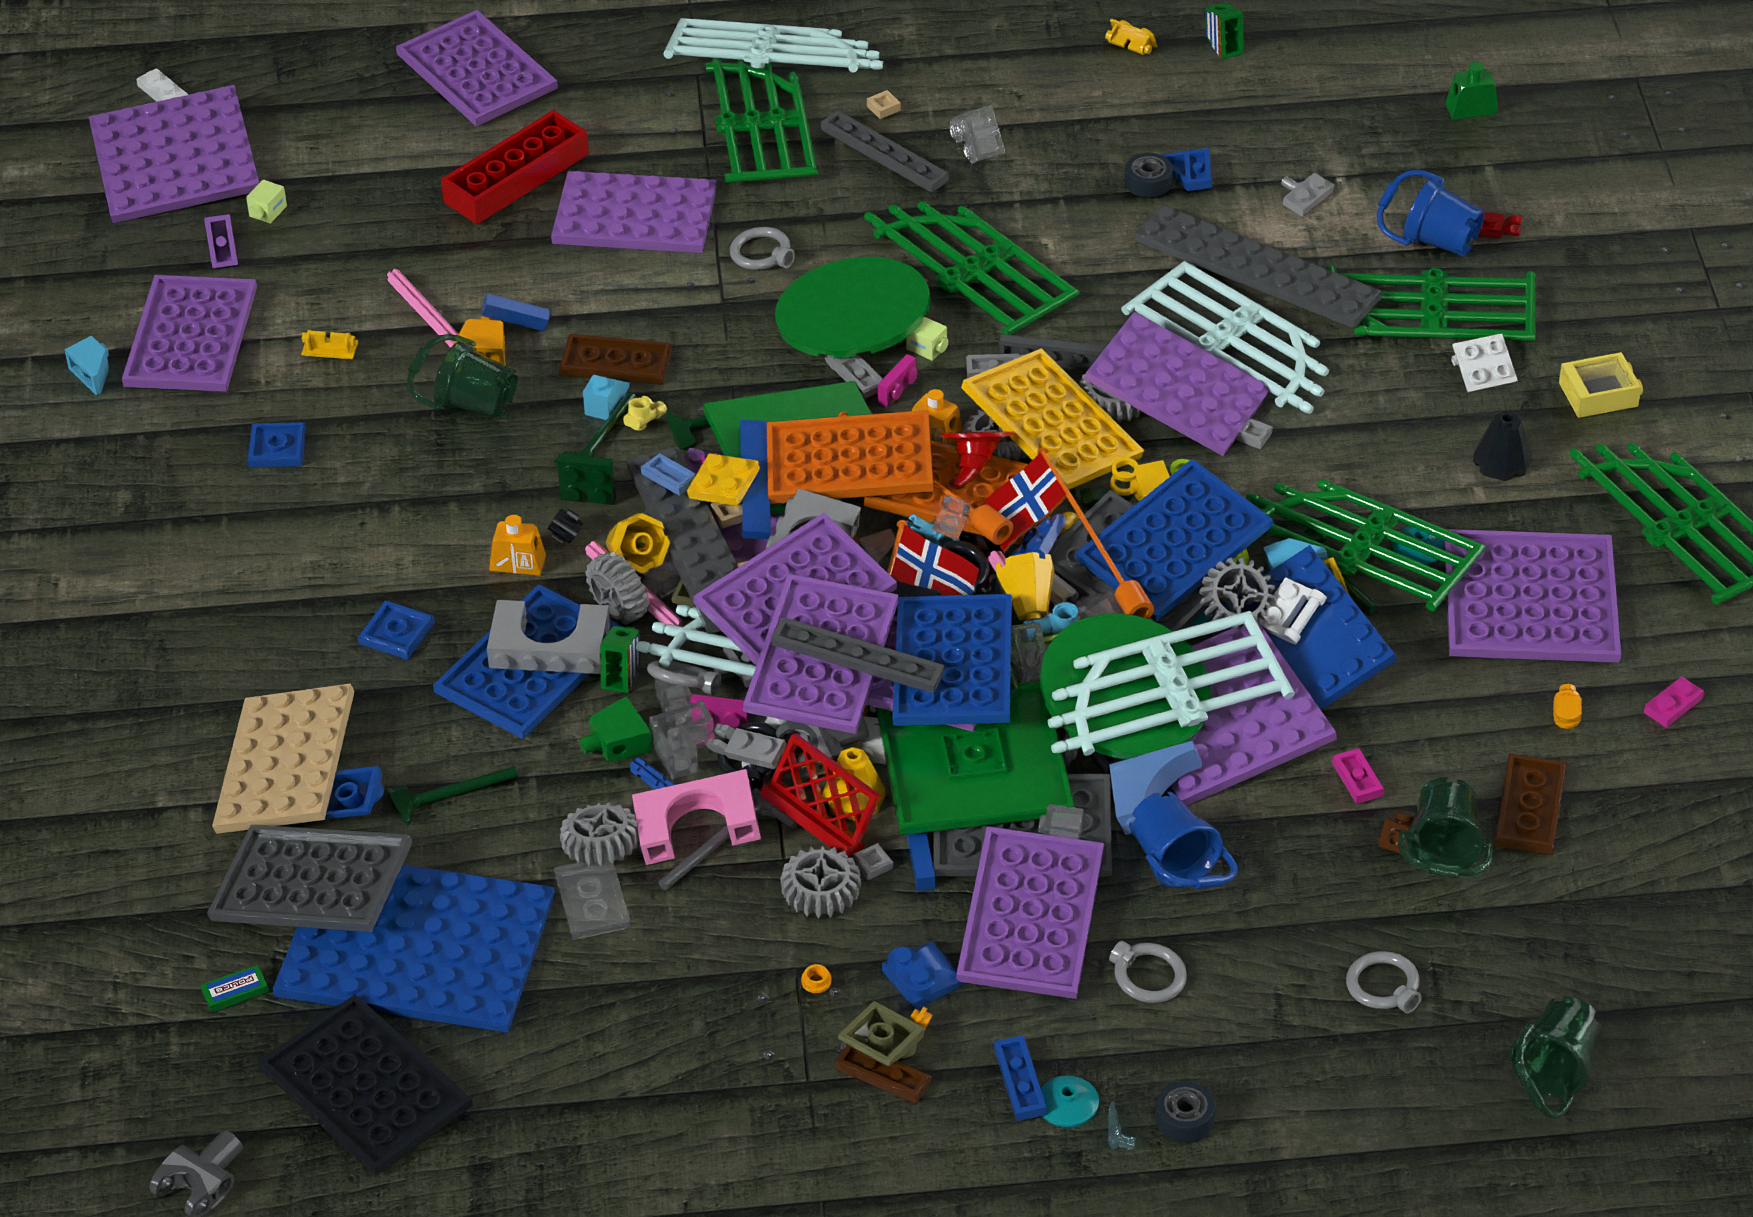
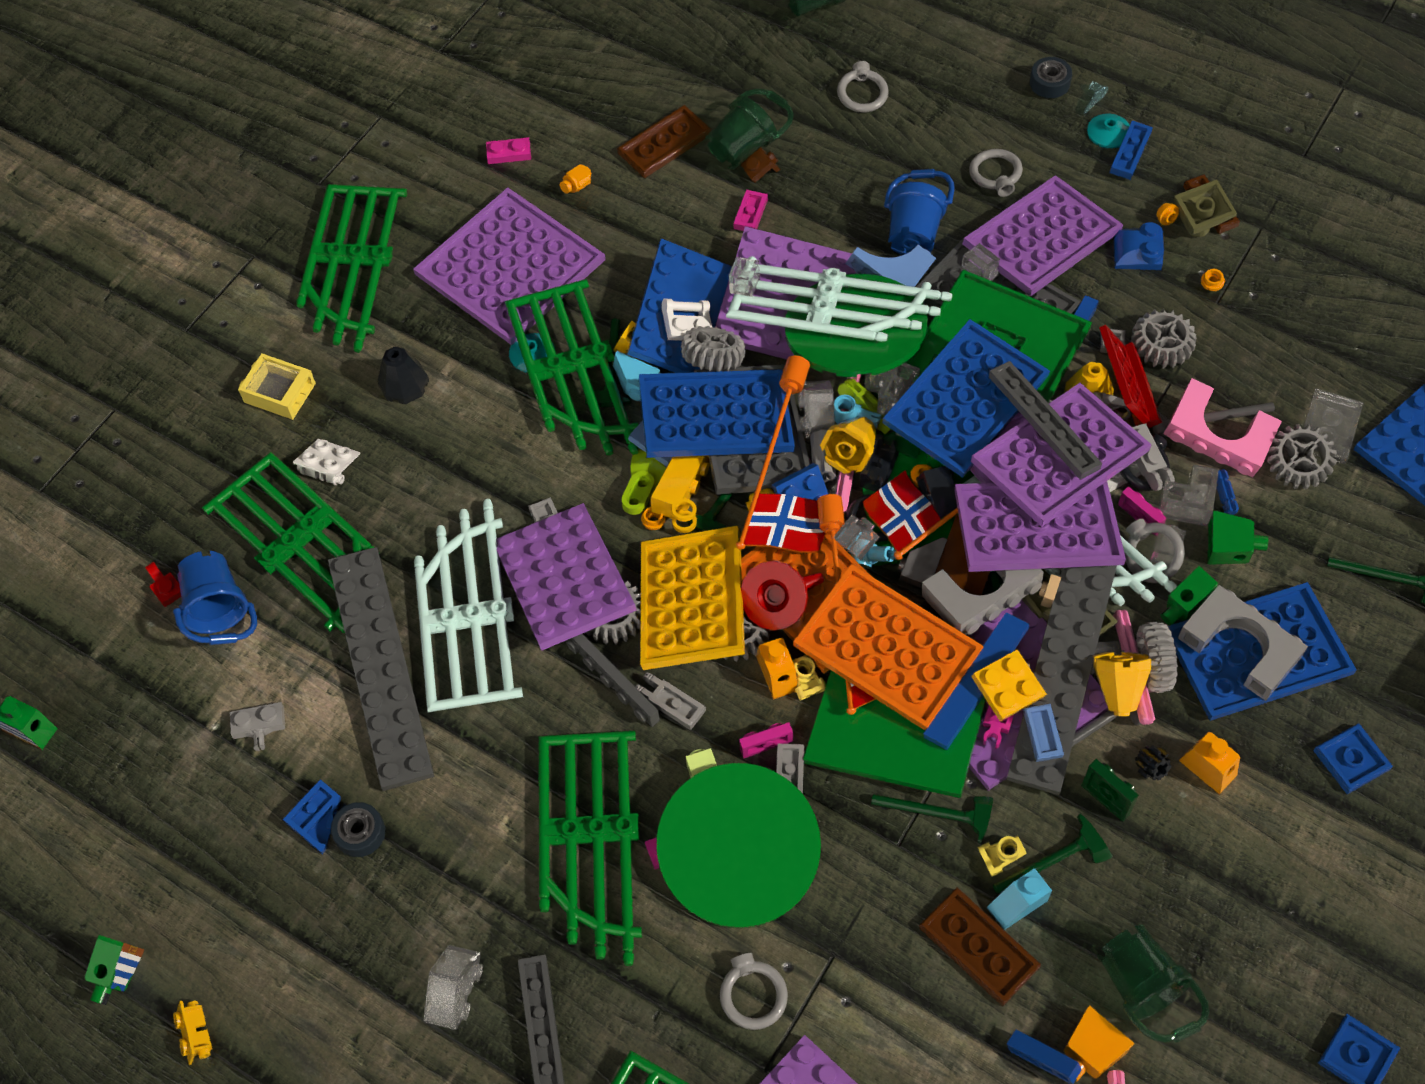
camera: 140 degrees left, 15 degrees up
none -> clear brick [729,257,760,297]

